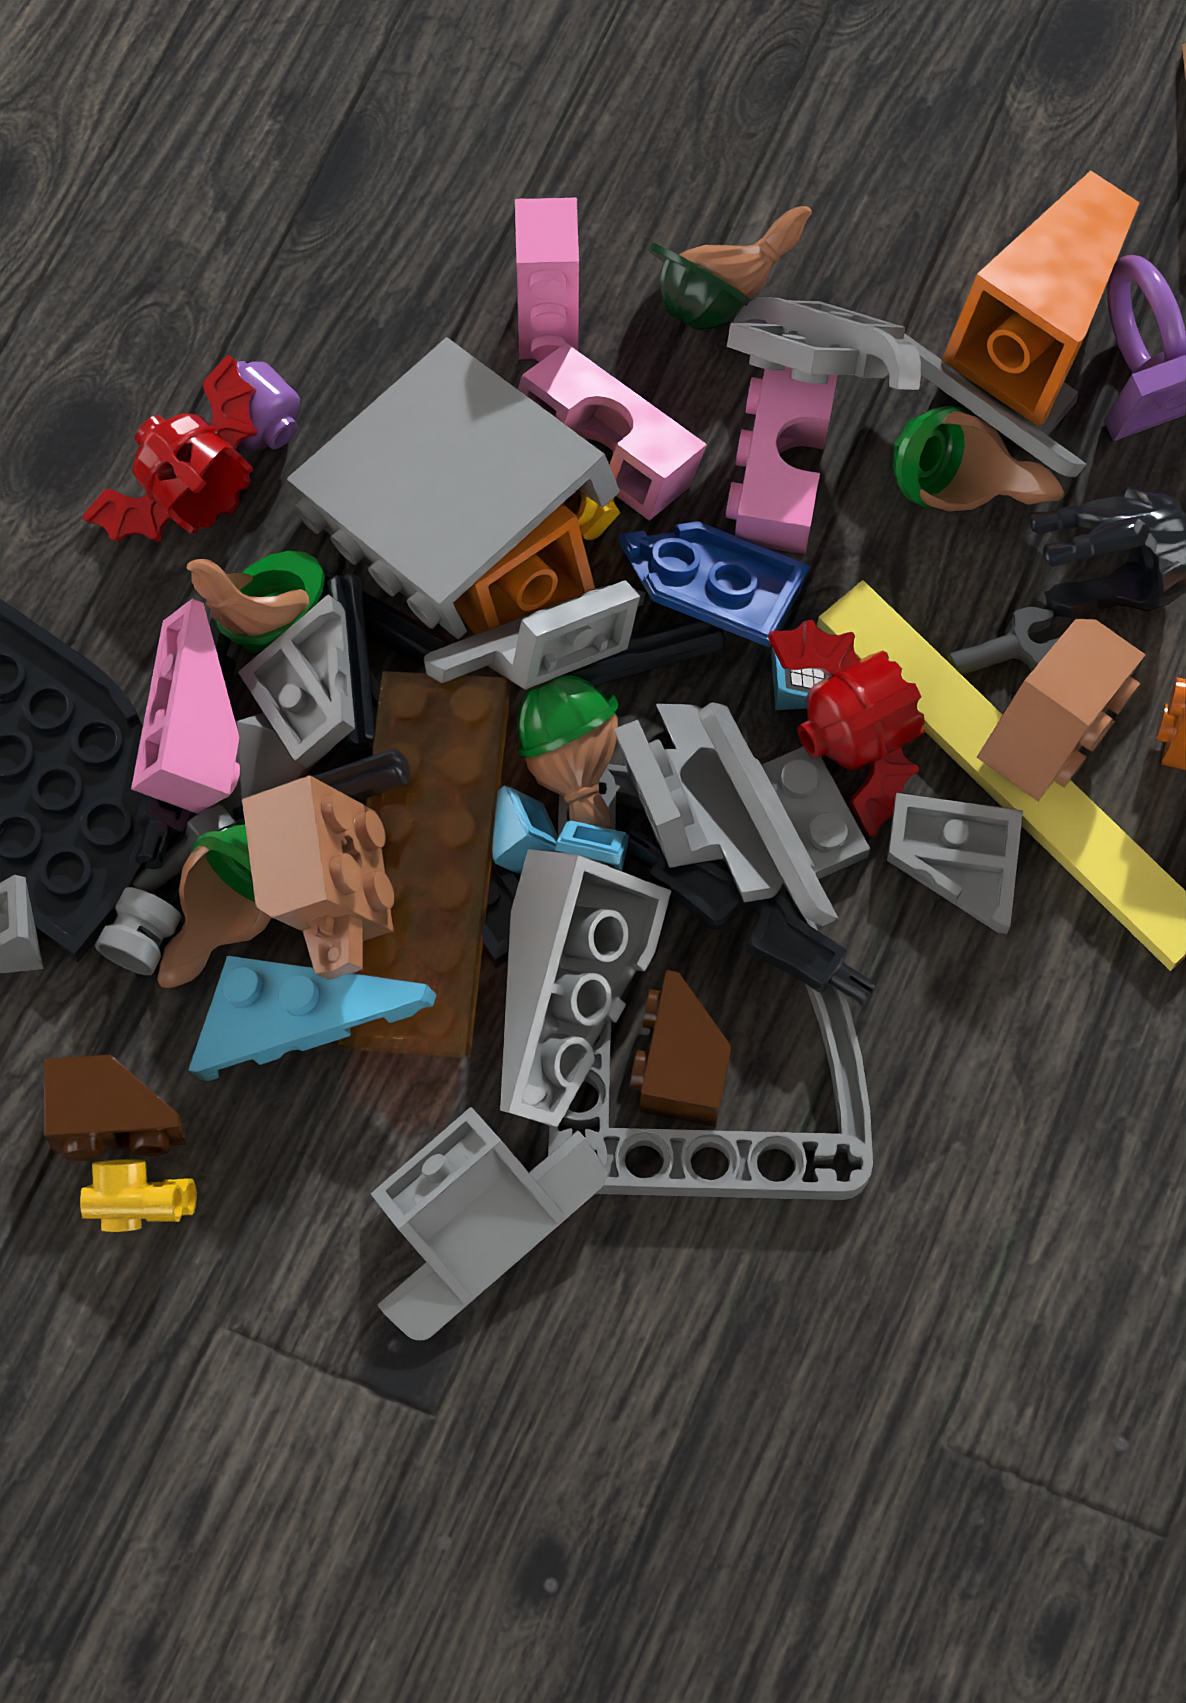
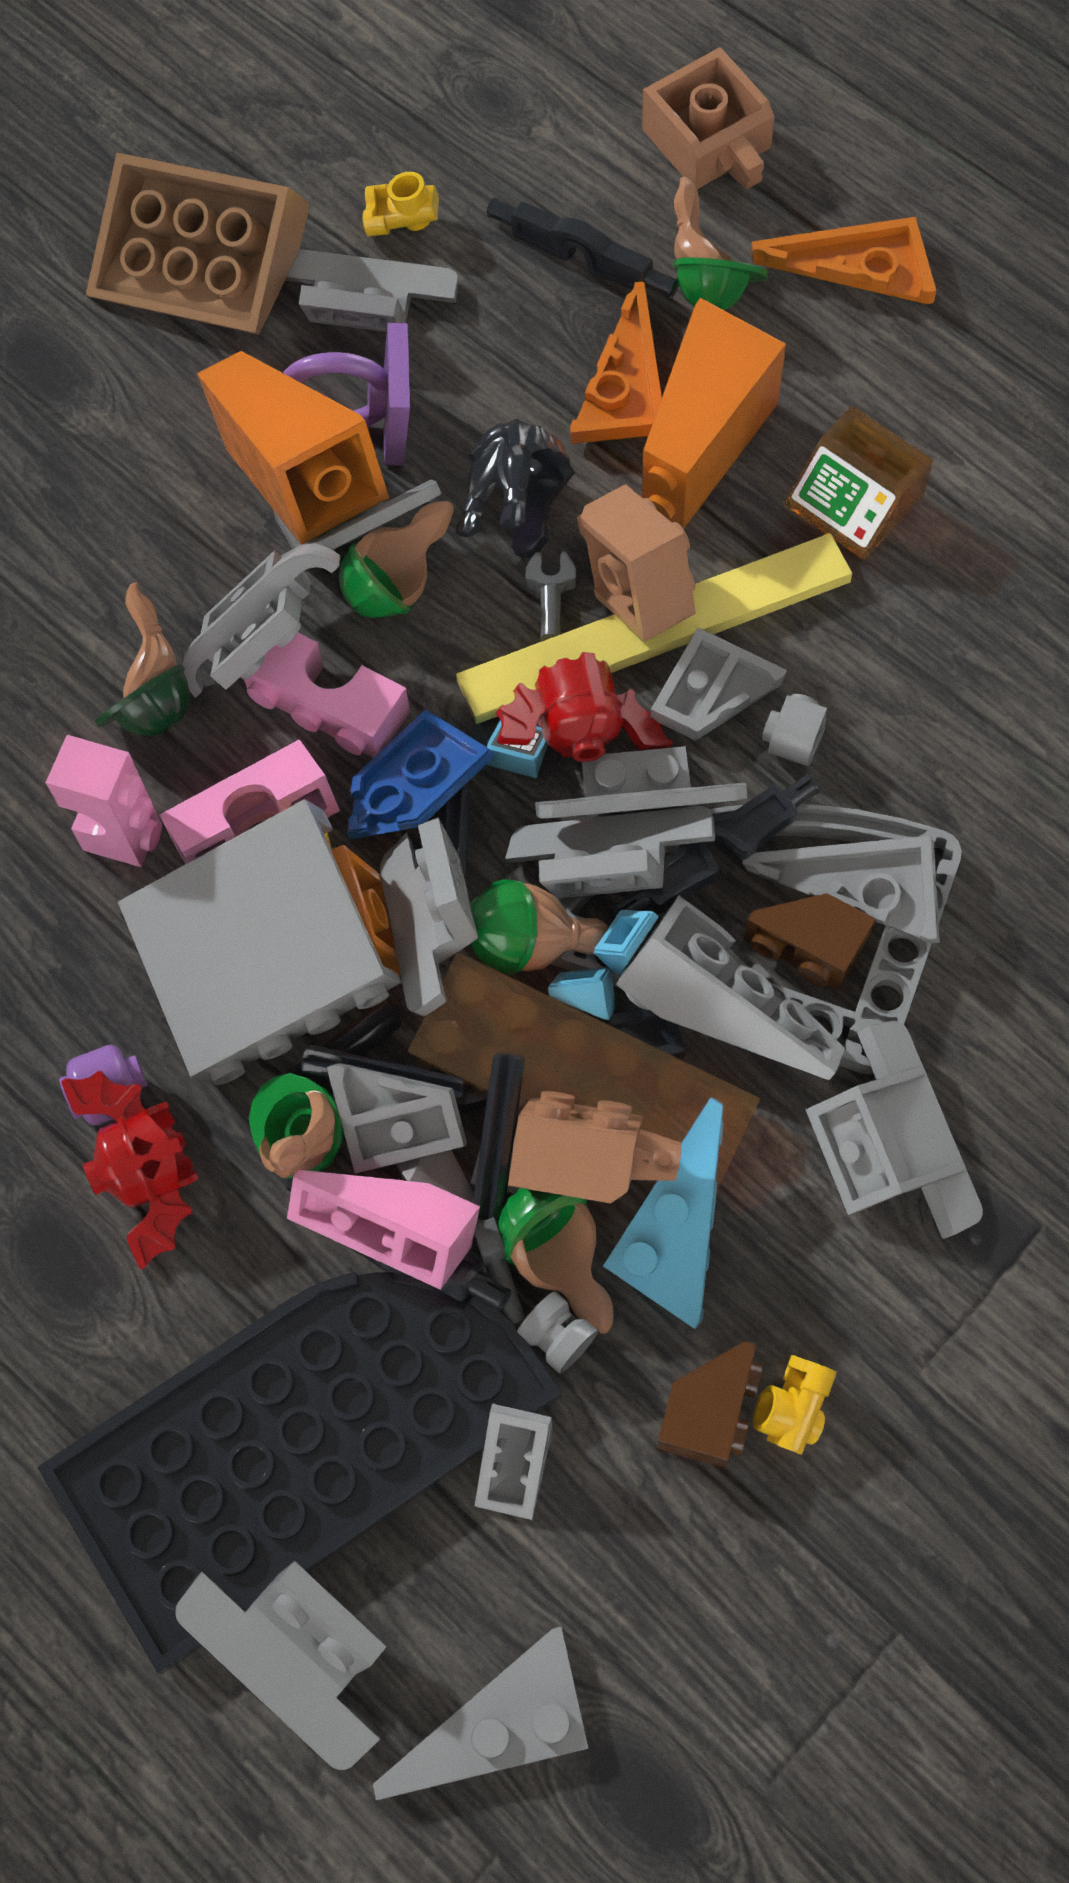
camera: 65 degrees left, 0 degrees up
none -> light grey wing [743,835,940,944]
none -> light grey plate [762,694,827,767]

